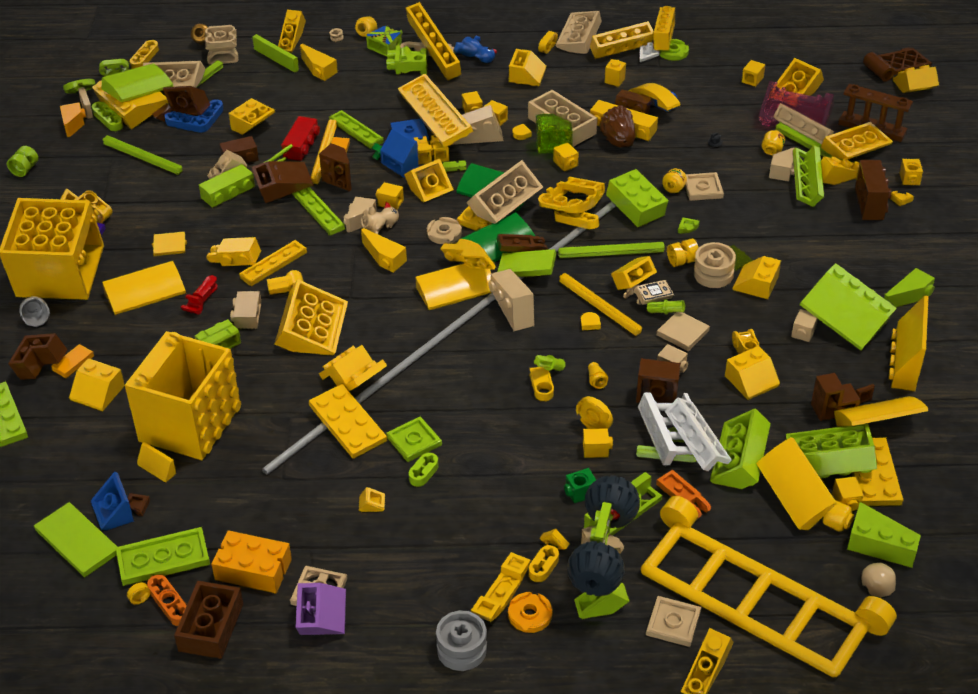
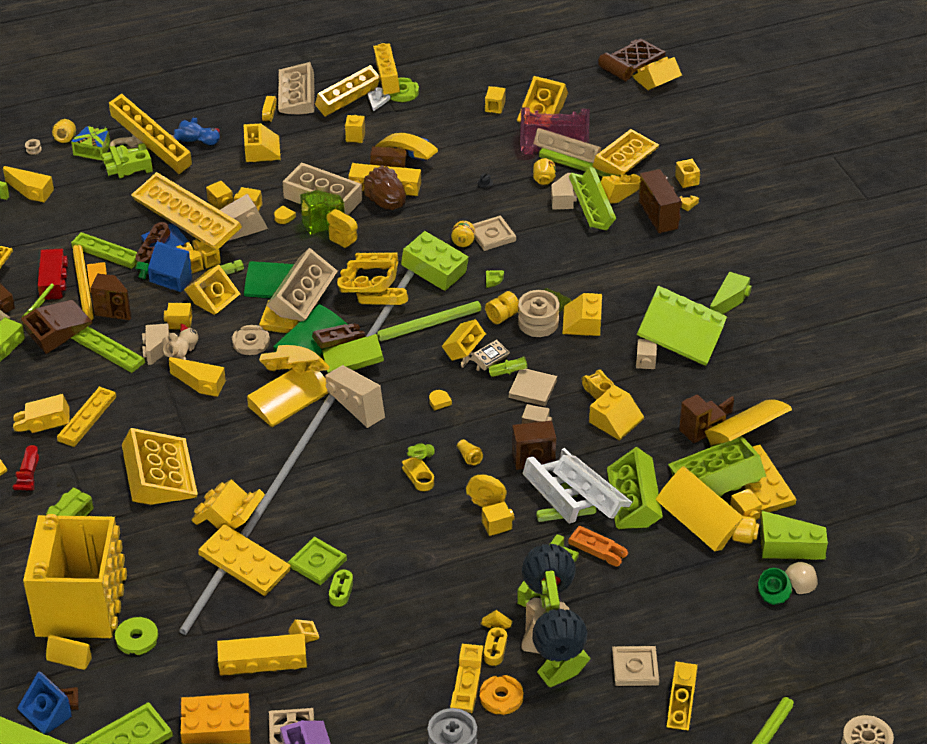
camera: 20 degrees left, 0 degrees up
tan brick [230,291,262,329] -> none
yellow piece [267,270,304,295] -> none
yellow axle [559,273,642,336] -> none
green brick [564,468,596,504] -> none
yellow fence [640,496,897,677] -> none
reddish brown fence [838,84,913,142] -> none
yellow slope [888,296,928,391] -> none
none -> lime tile [115,617,158,655]
none -> reddish brown beam [135,222,171,264]
none -> yellow brick [217,634,307,675]
none -> yellow beam [326,209,358,235]
none -> green hat [758,568,792,605]

